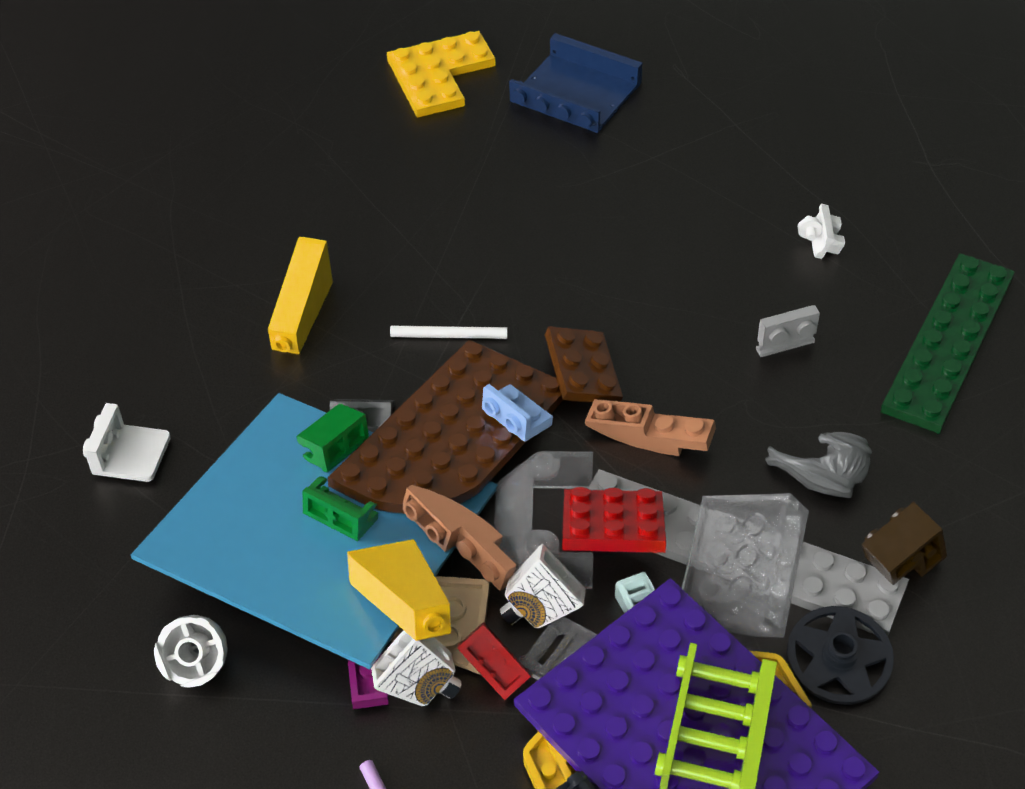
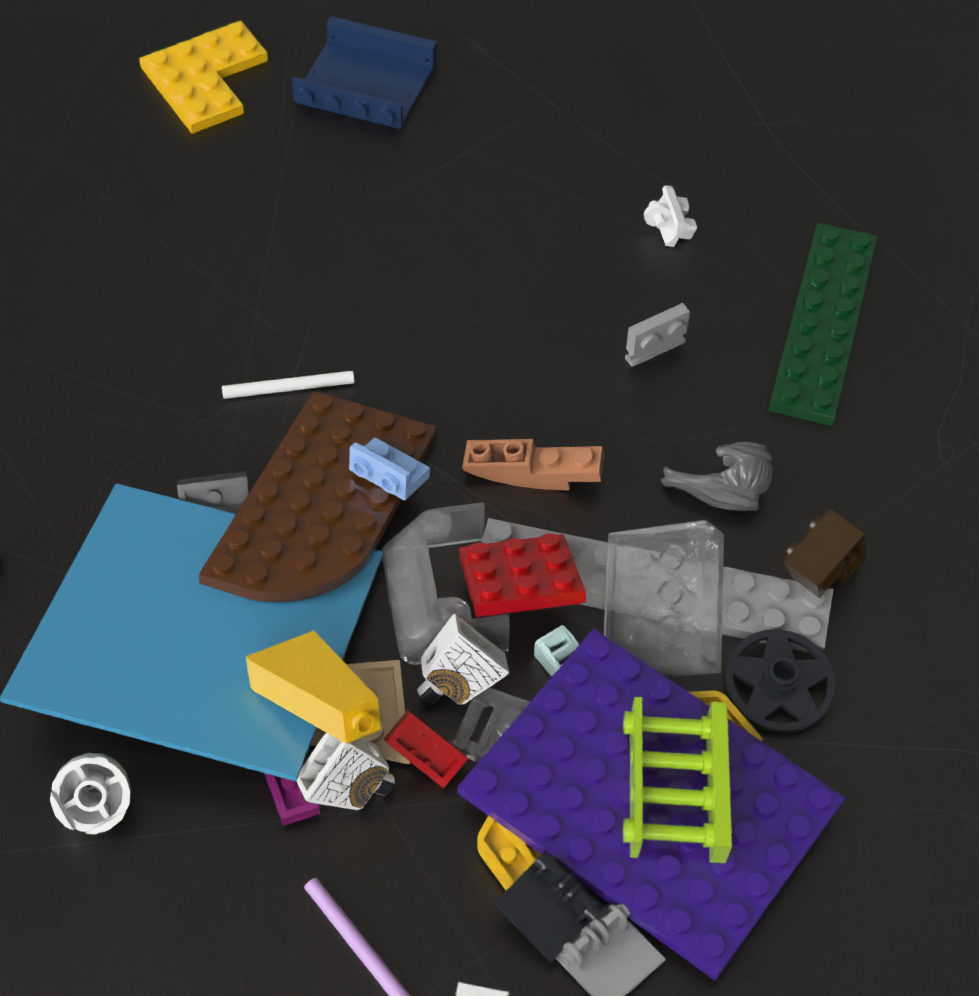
camera: 15 degrees left, 5 degrees up
yellow slope [268,236,333,354] -> none
green hinge [296,403,369,473] -> none
green hinge [302,476,378,542] -> none
nougat slope [402,485,517,591] -> none
reddish brown plate [545,326,623,403] -> none

